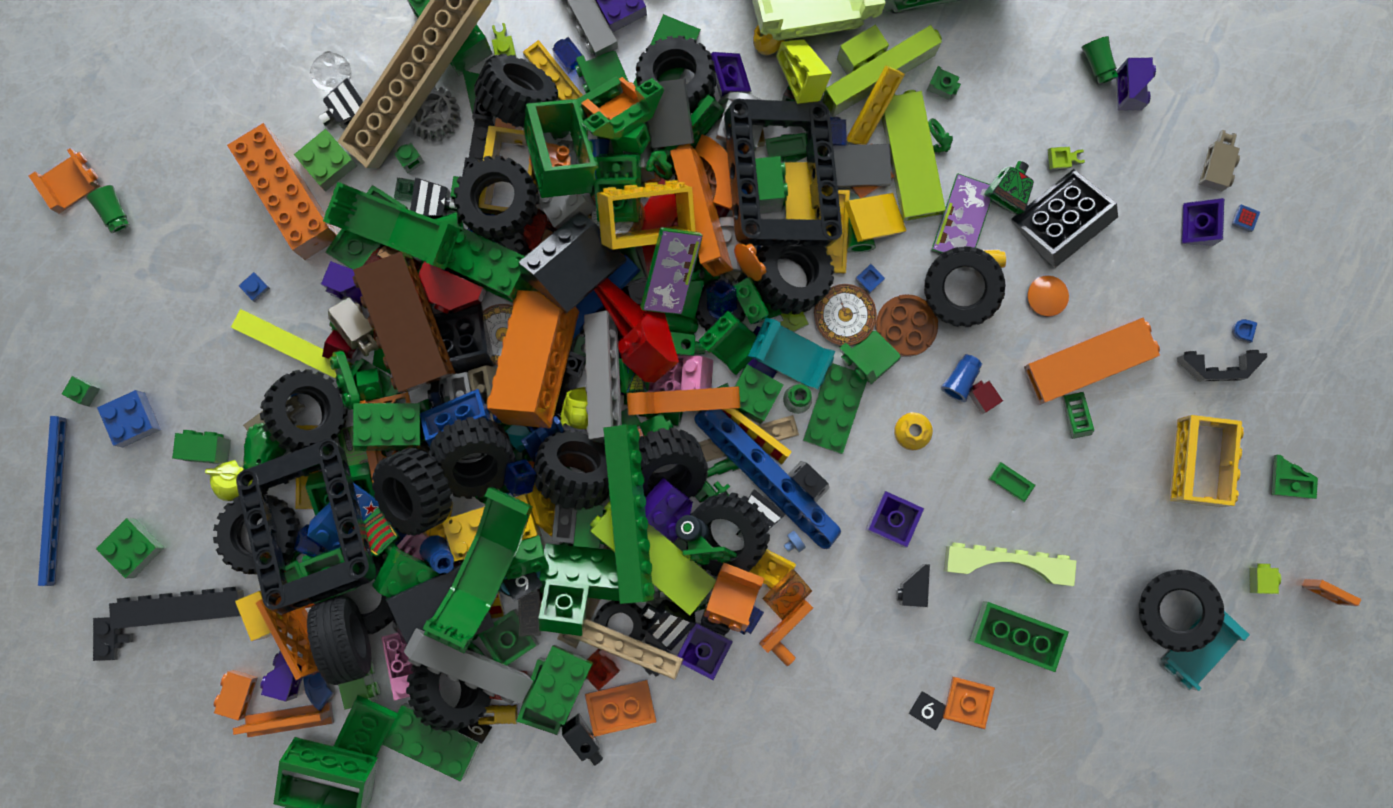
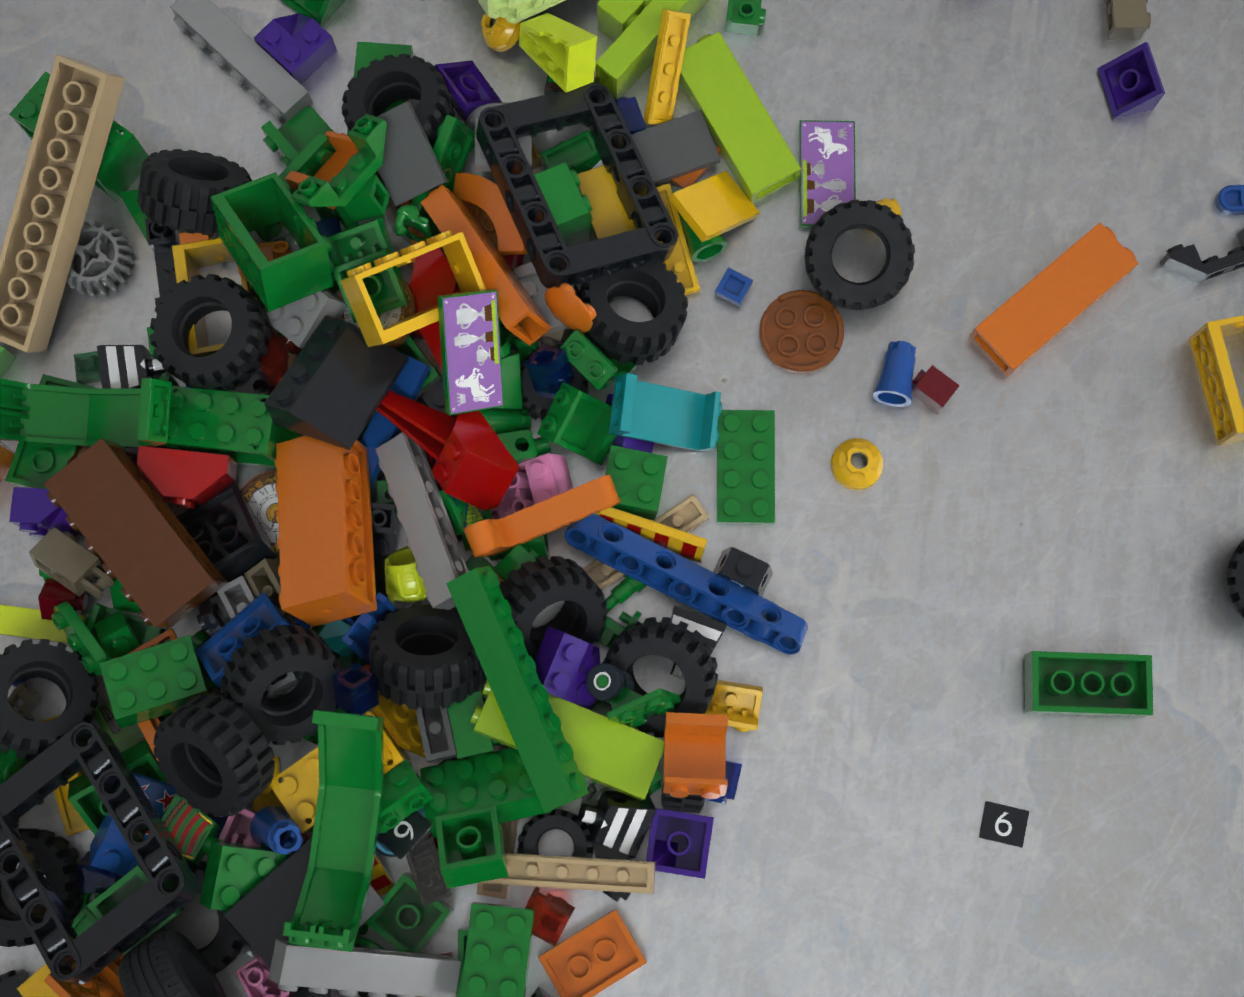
camera: 15 degrees left, 5 degrees down
green brick [394,143,424,173] -> none
lime plate [492,23,516,56] -> none
yellow tile [523,40,583,101] -> none
clear blue brick [552,37,582,74] -> none
orange piece [759,599,813,666] -> none
clear orange tile [762,569,812,621] -> none
lime plate [780,311,809,332] -> none
green plant [783,384,812,414] -> none
medium blue tile [784,531,806,552] -> none
tile [814,284,877,346] -> none
green bracket [840,330,901,384] -> none
dark purple slope [866,491,924,548] -> none
black slope [896,564,930,607] -> none
green piece [928,118,953,153] -> none
orange tile [943,676,995,729] -> none
yellowish green arch [944,543,1077,586] -> none
torso [984,161,1034,214] -> none
green tile [988,462,1036,503] -> none
black slope [1011,169,1118,268] -> none
orange dish [1028,276,1069,316] -> none
lime plate [1047,147,1085,170] -> none
green slope [1063,392,1094,439] -> none
tile [1232,204,1260,232] -> none

